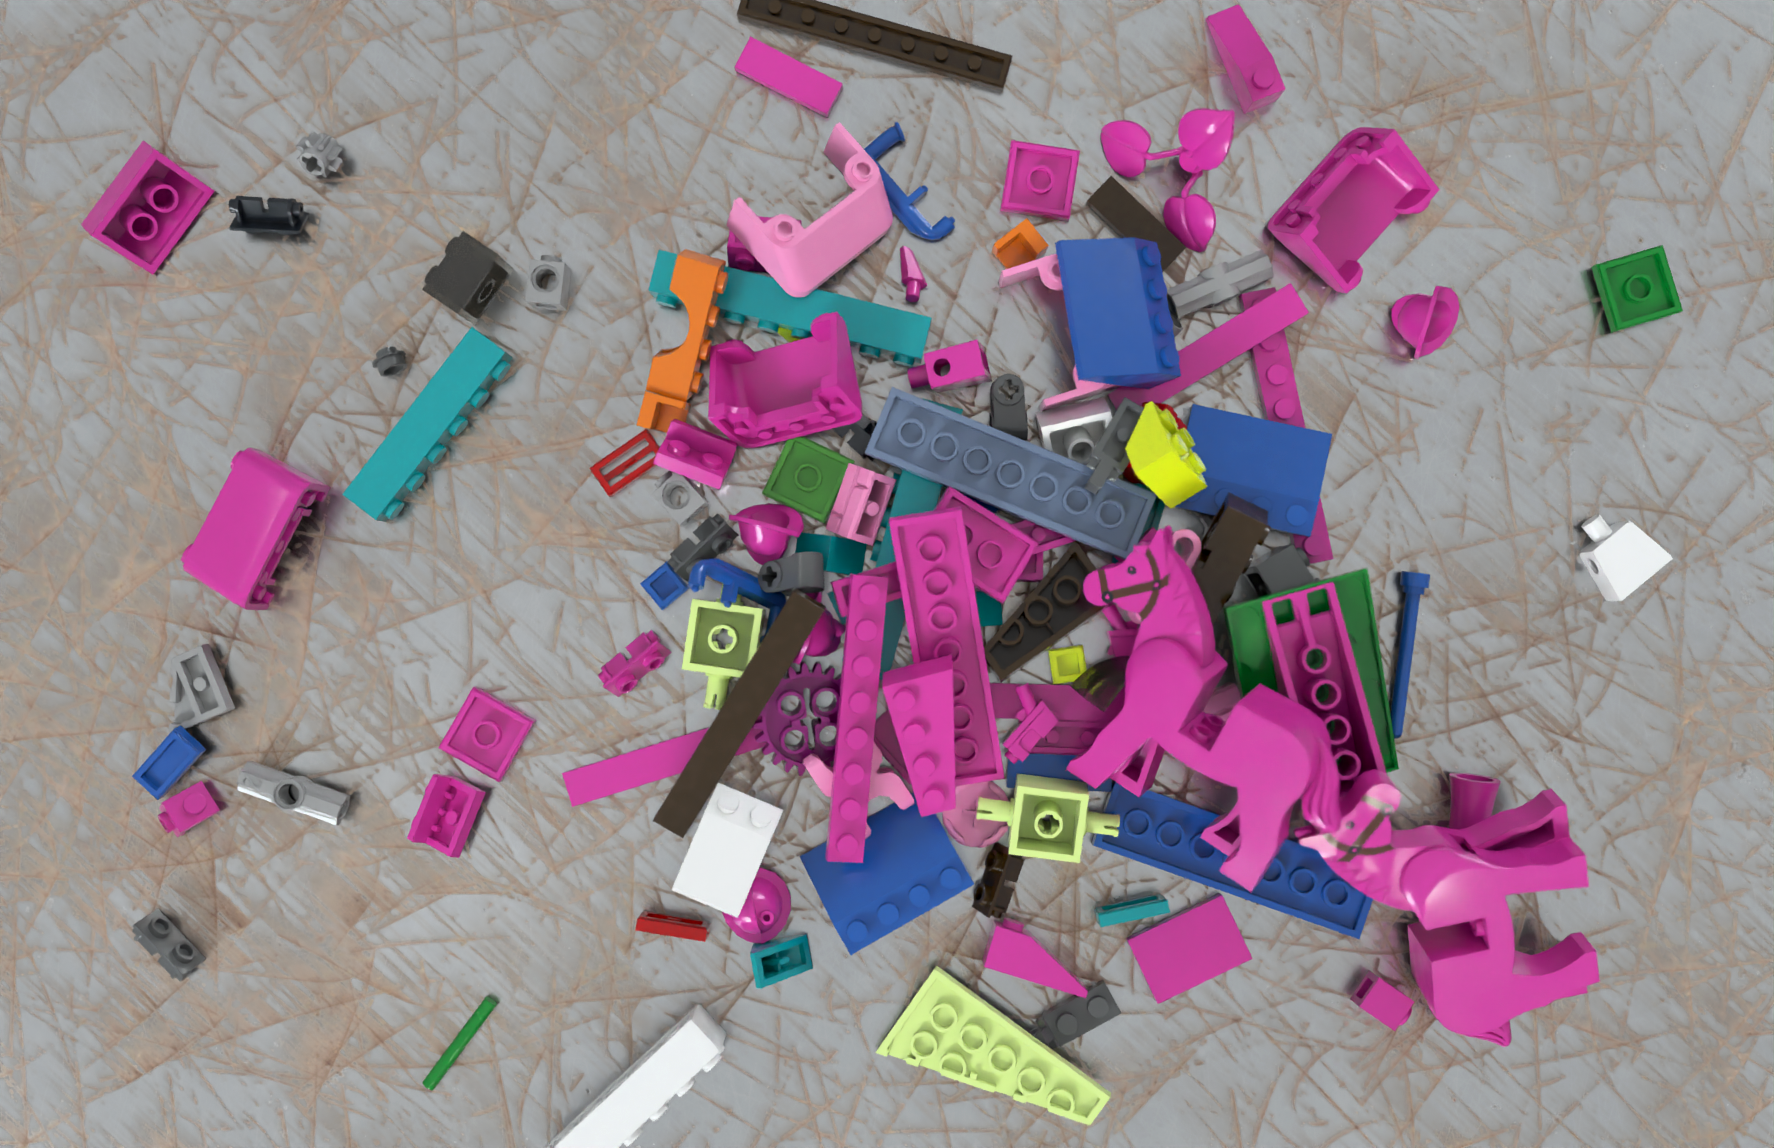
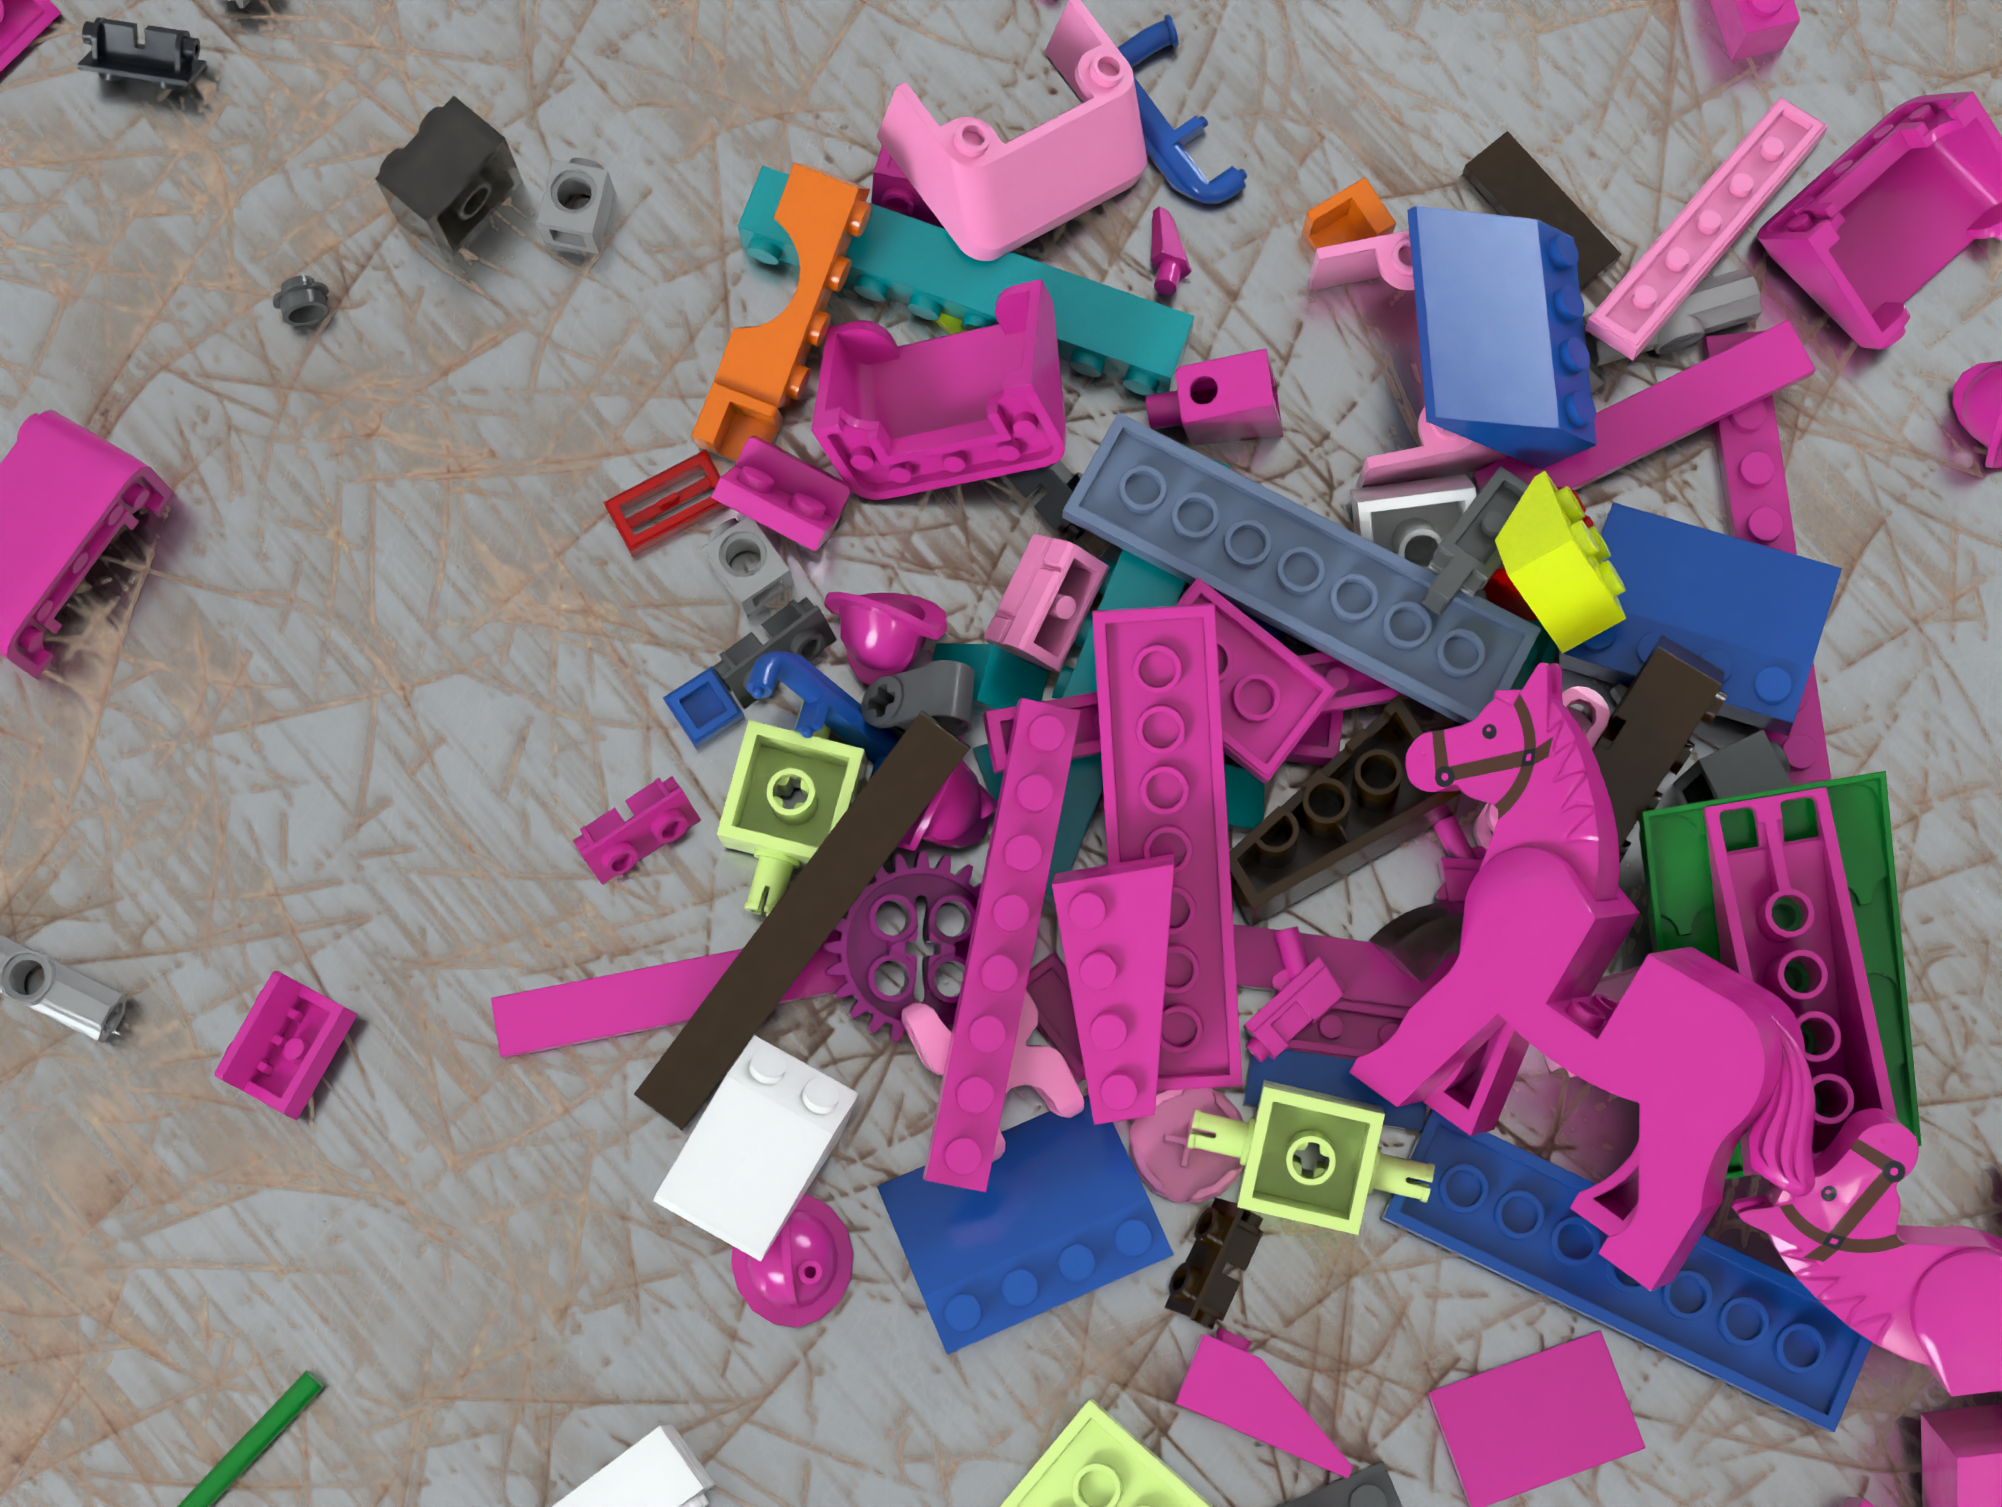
camera: 10 degrees right, 10 degrees down
teal brick [342,327,513,522] -> none
dark pink tile [438,686,536,782] -> none
red tile [635,911,711,942] -> none
teal slope [750,934,813,989] -> none
bright green tile [762,436,855,524] -> none
dark grey piece [989,374,1028,441] -> none
dark pink tile [1000,140,1080,221] -> none
neon yellow tile [1047,645,1088,684] -> none
teal tile [1094,894,1170,927] -> none
dark pink plant [1101,108,1235,252] -> none
blue piece [1390,571,1430,739] -> none
none -> bright pink tile [1585,97,1828,361]

